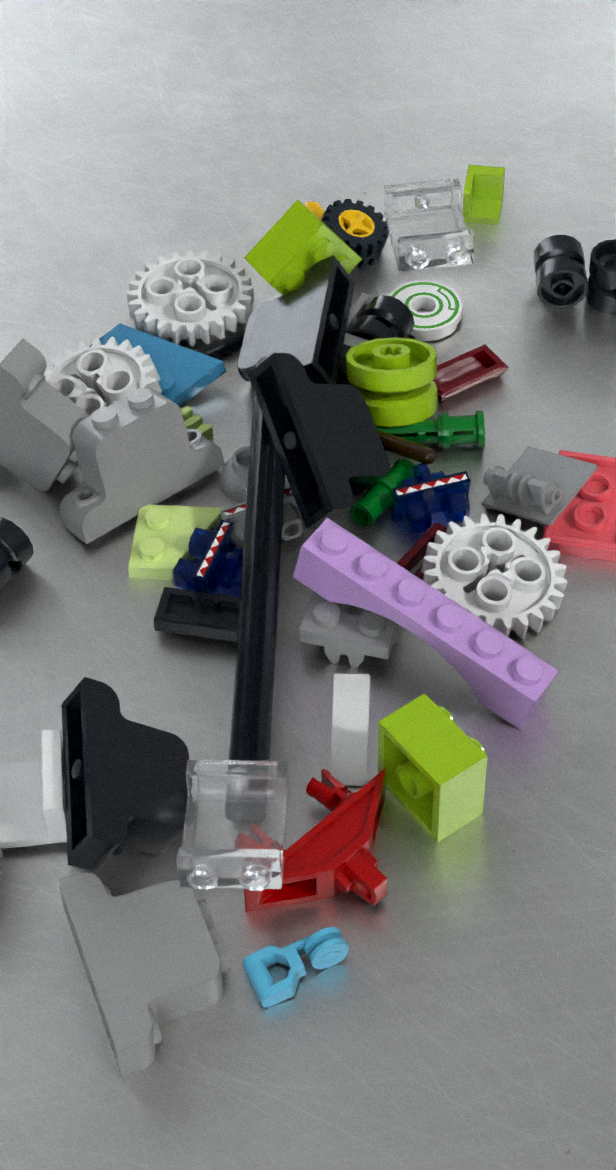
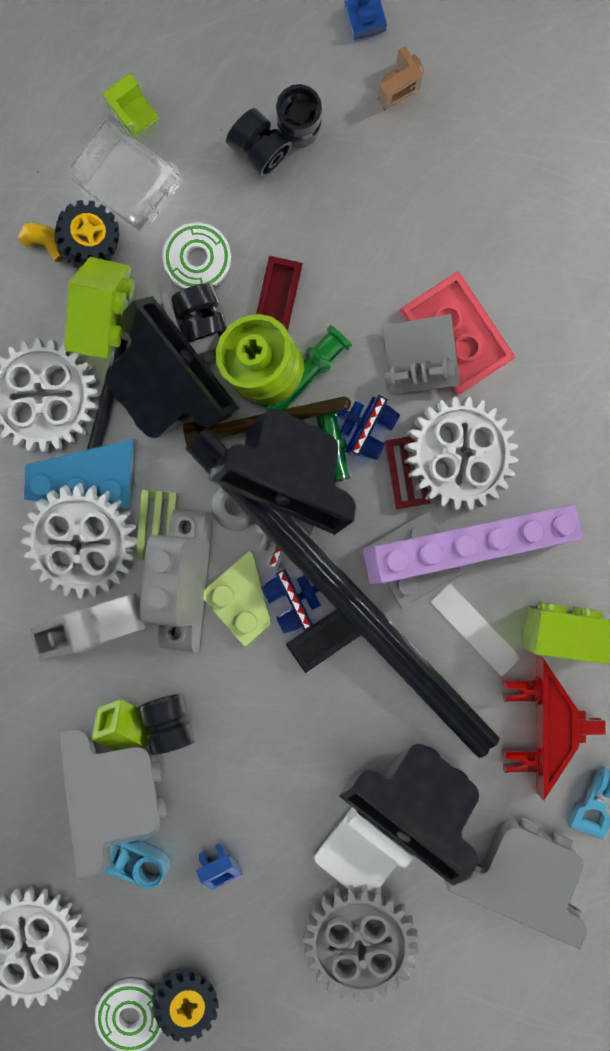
camera: 45 degrees left, 40 degrees up
clear panel [176,760,289,891] -> none

